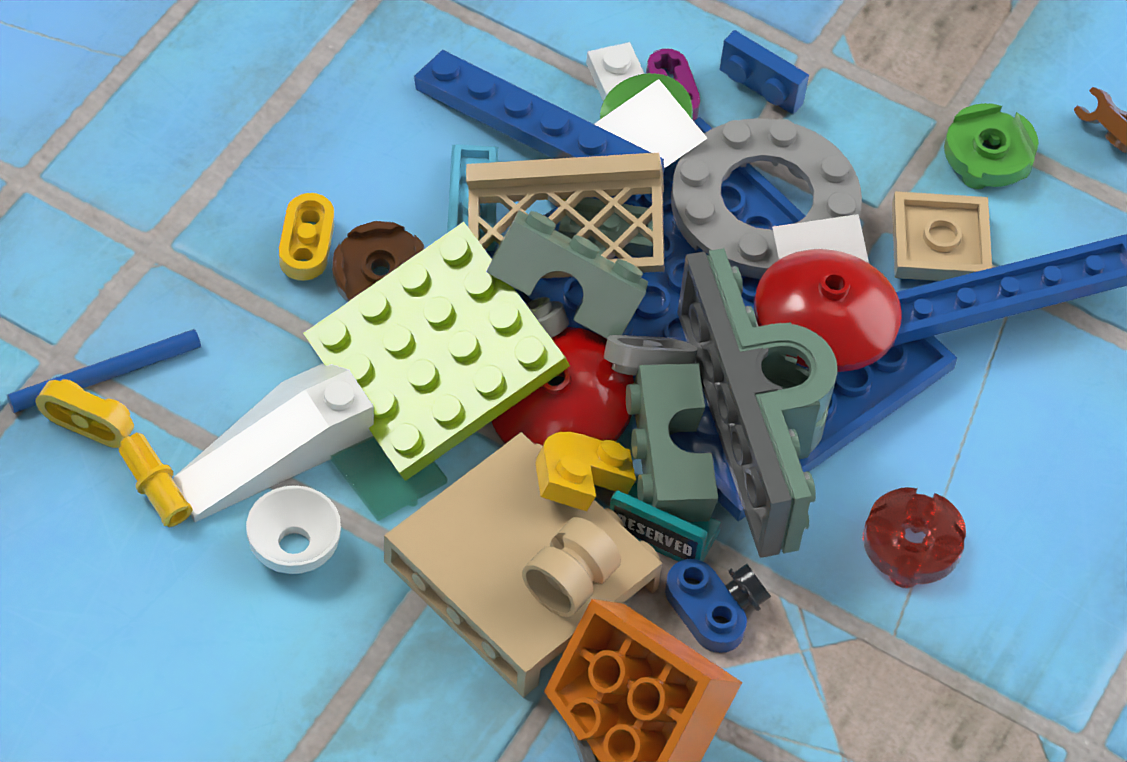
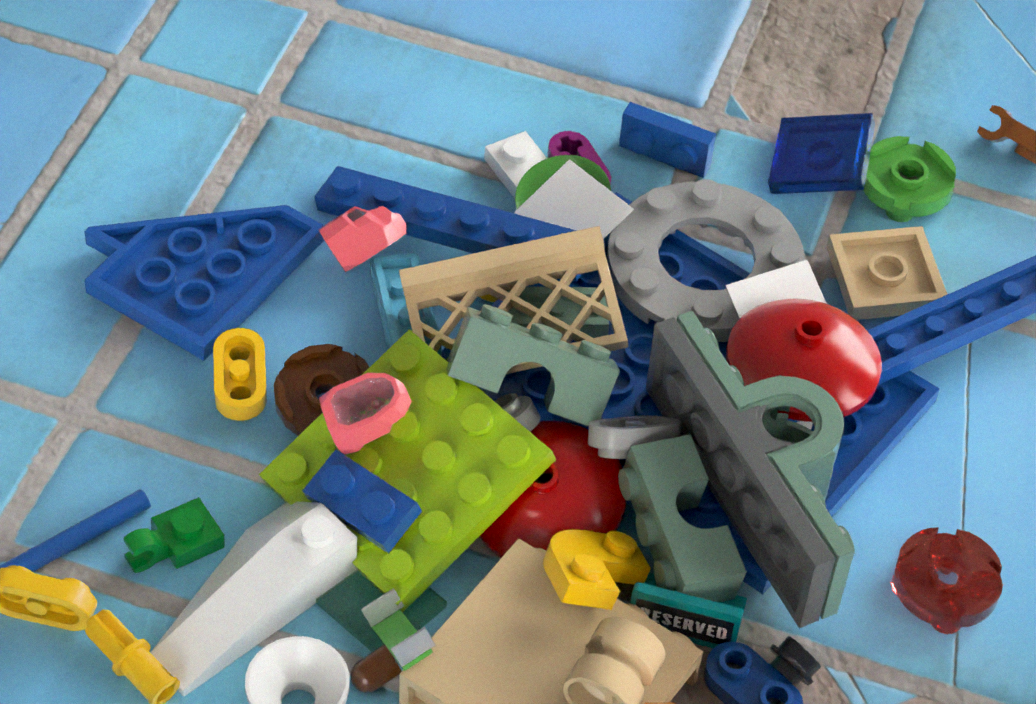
camera: 10 degrees left, 5 degrees down
none -> blue wing [84,205,324,361]
none -> green plate [123,497,225,573]
none -> blue plate [302,449,422,554]
none -> coral rock [318,206,406,272]
none -> rock [319,373,412,455]
none -> piece [350,588,435,693]
none -> clear blue tile [768,113,875,194]

